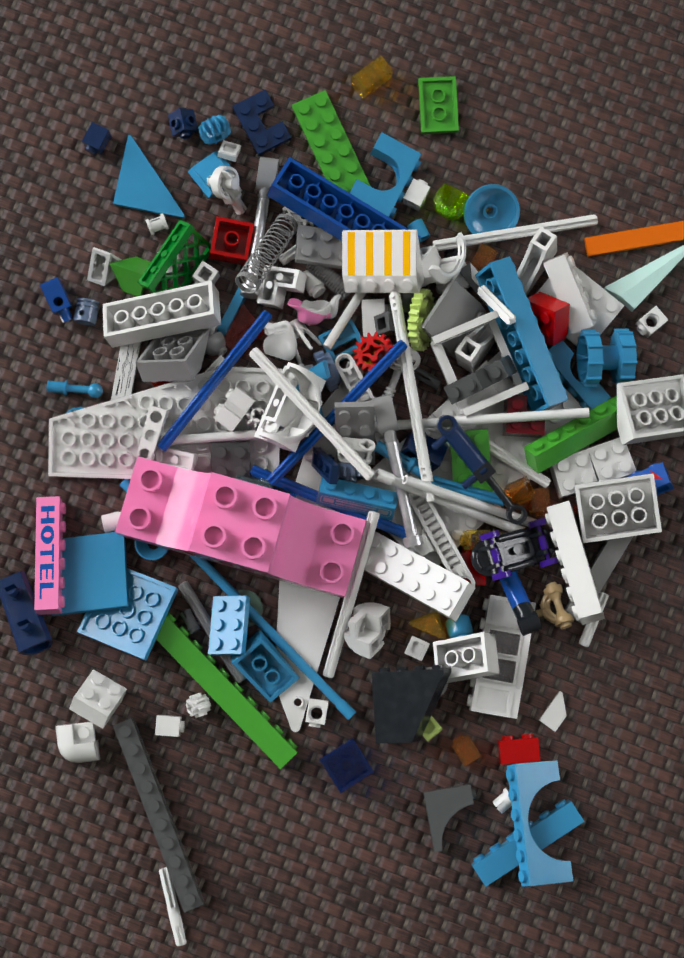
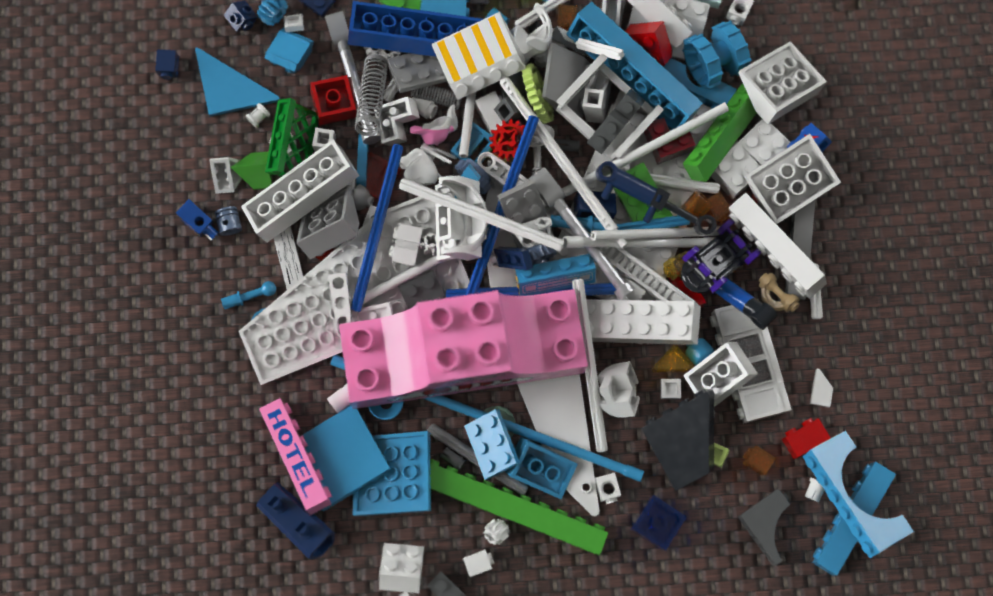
camera: 25 degrees left, 5 degrees down
white pin [207,166,247,215] -> none

